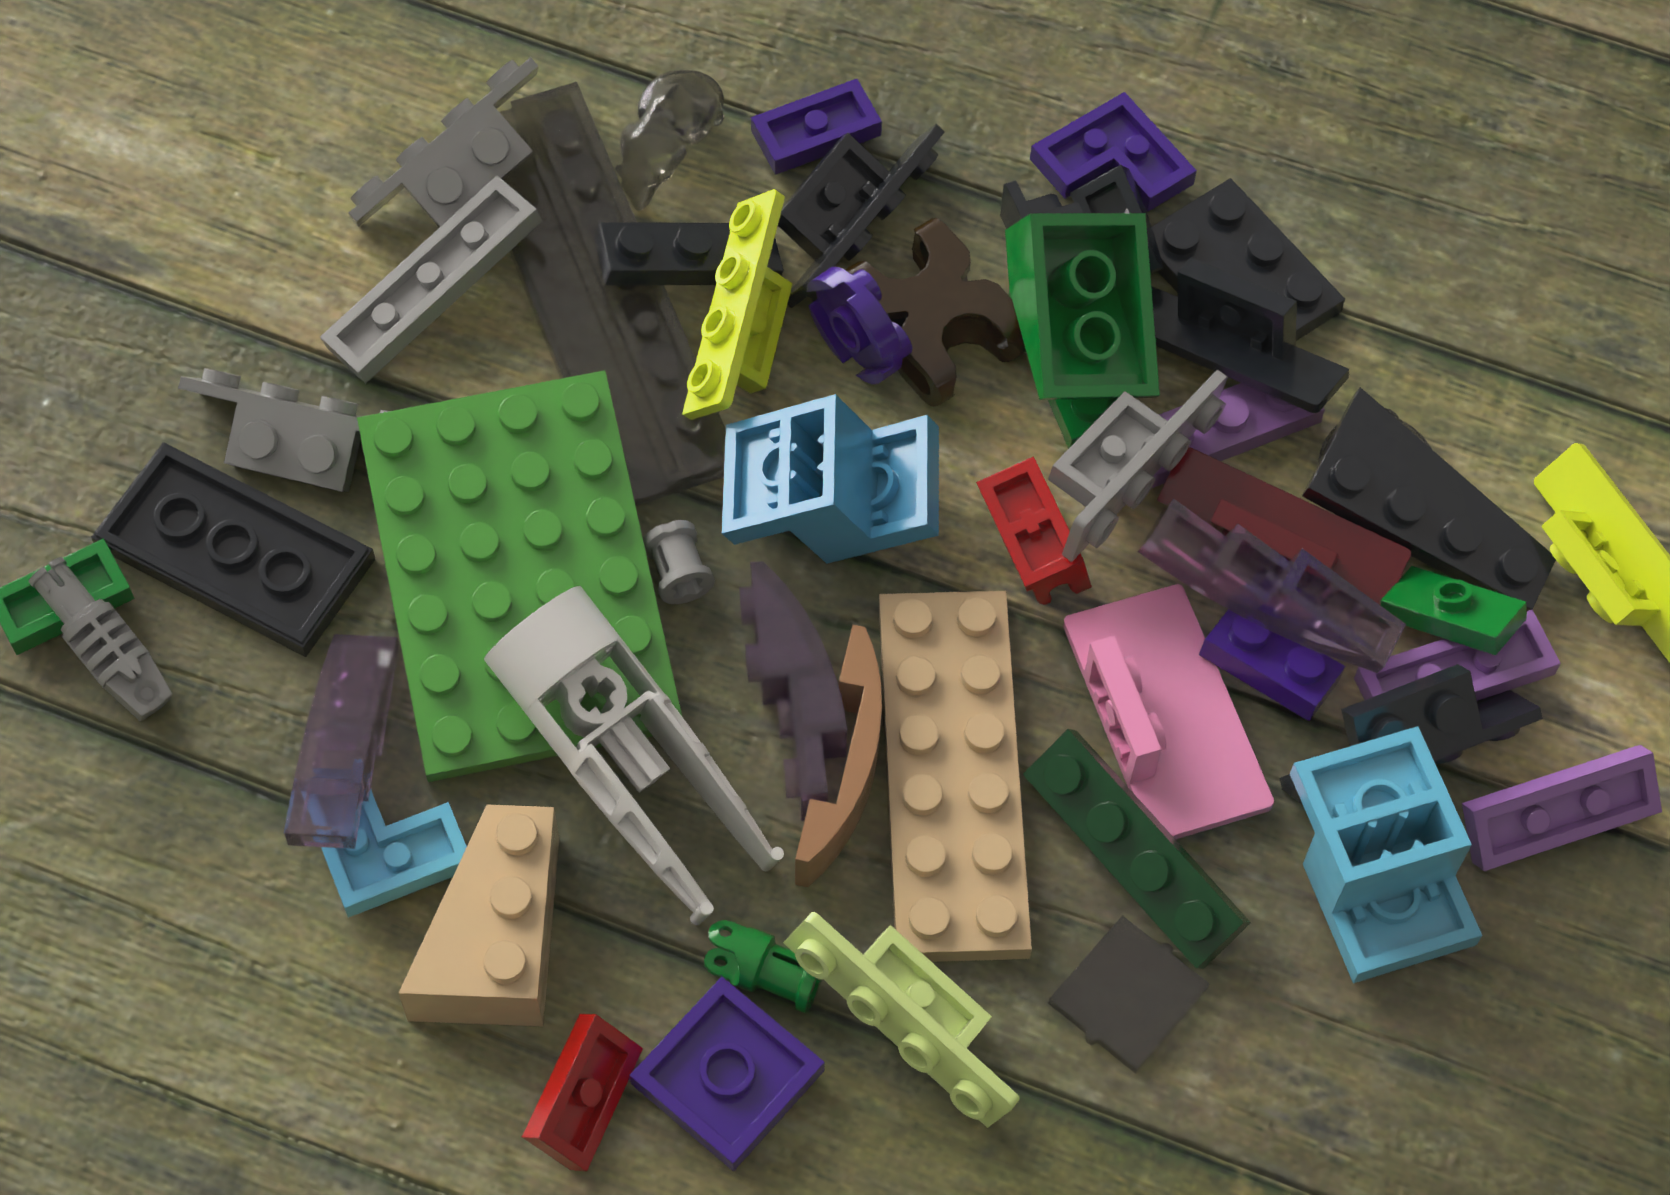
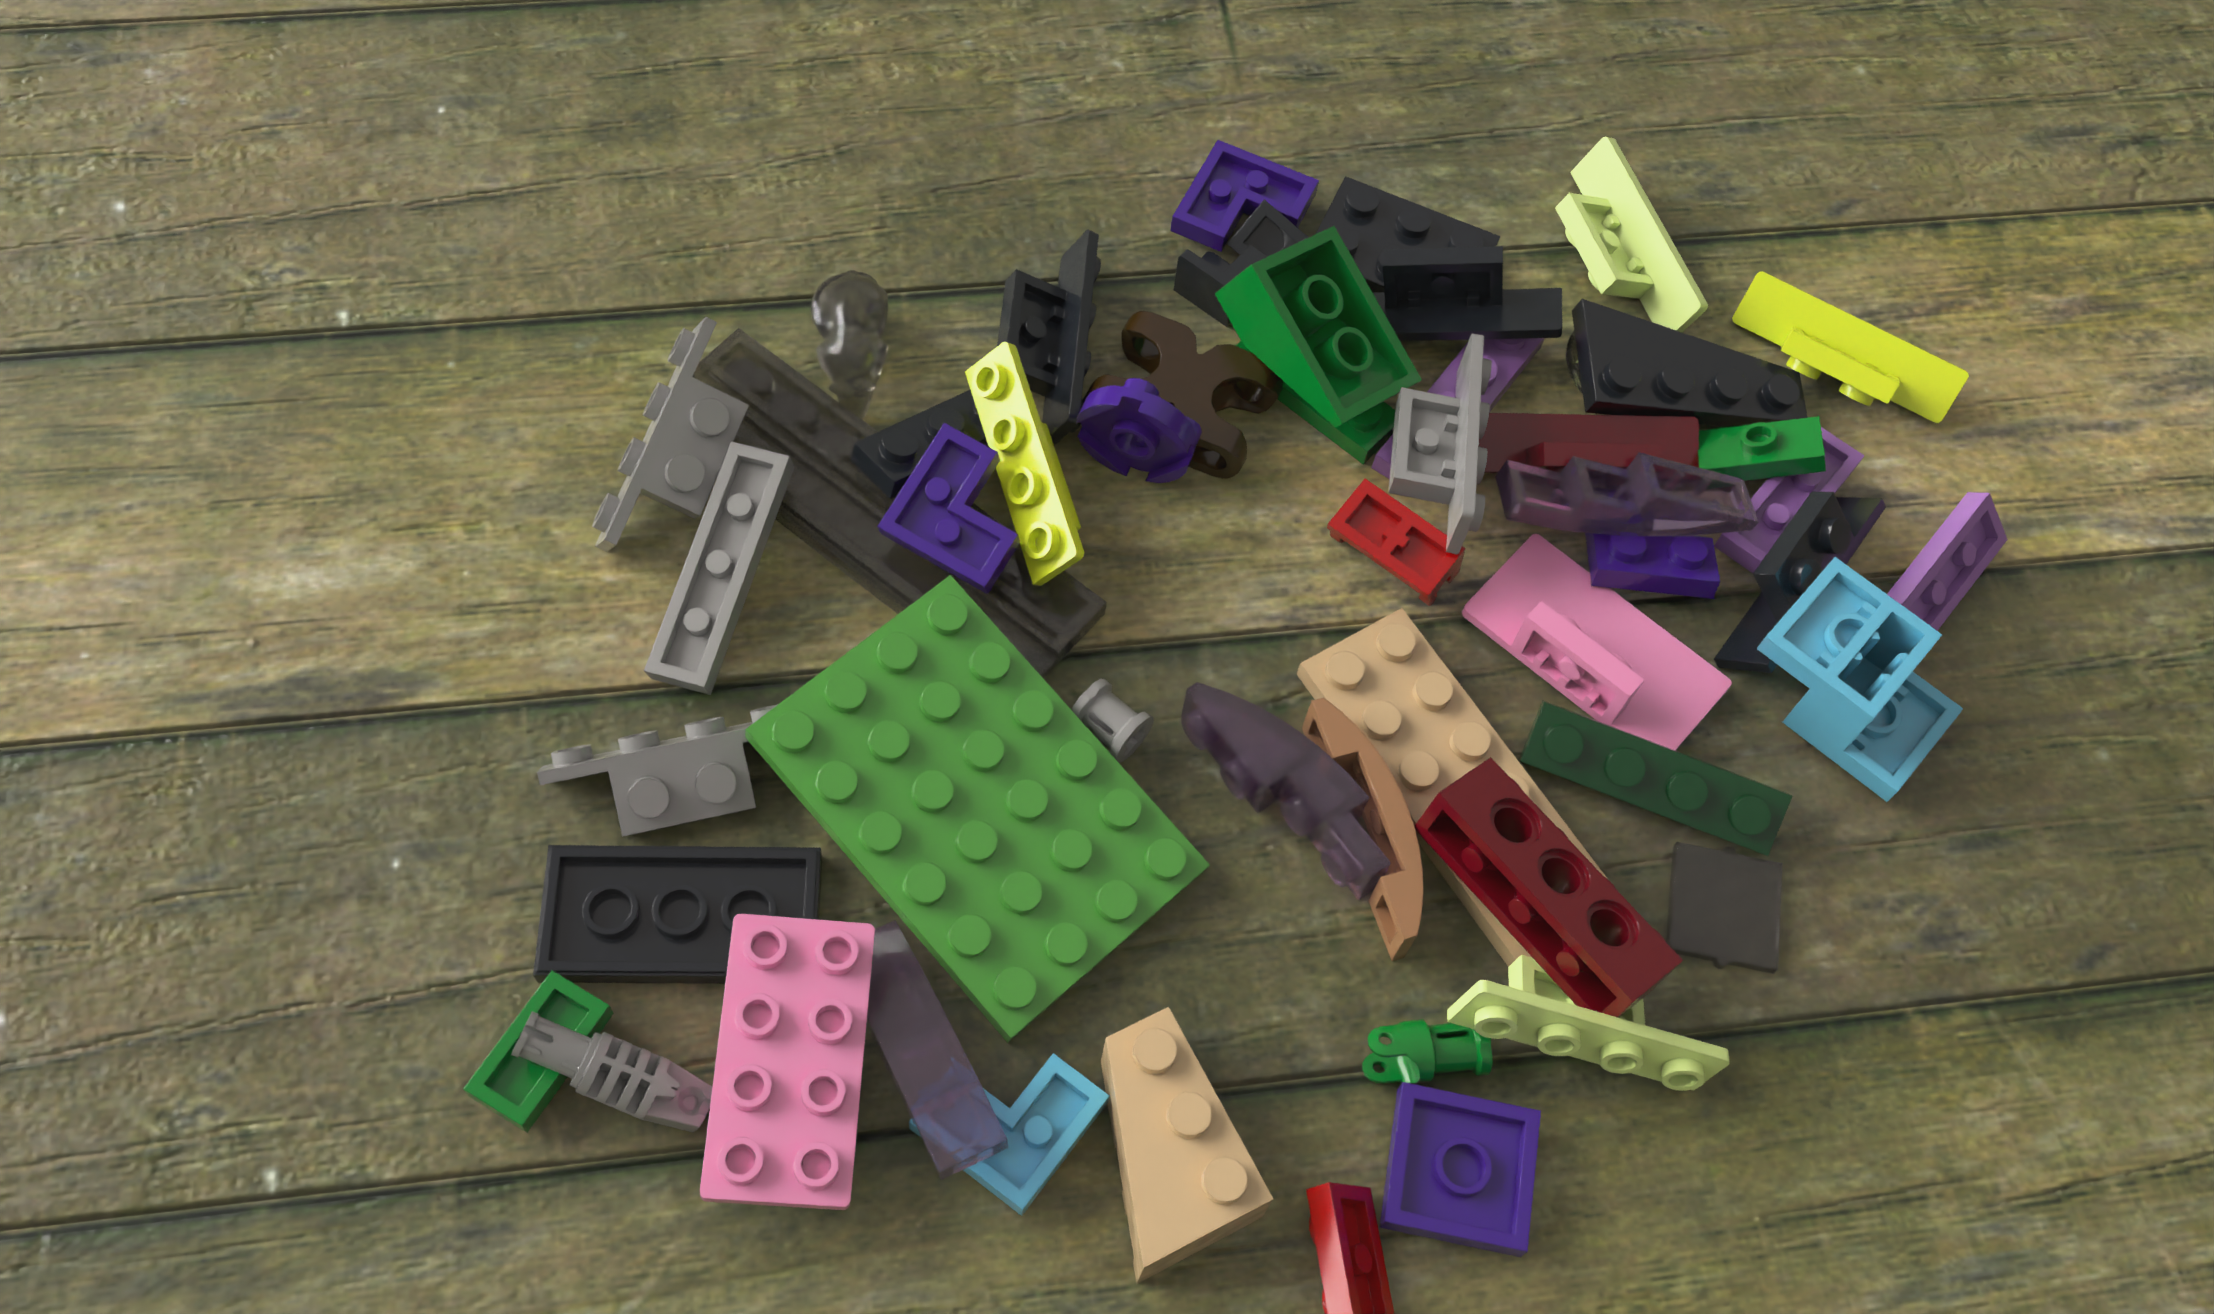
camera: 35 degrees left, 0 degrees up
white piece [484,586,784,925] -> none
dark azure bracket [722,394,939,564] -> none
dark purple plate [751,78,882,175] -> none
none -> bright pink bracket [700,914,875,1210]
none -> dark purple plate [877,423,1021,594]
none -> dark red brick [1414,757,1683,1018]
none -> yellowish green bracket [1555,137,1708,333]

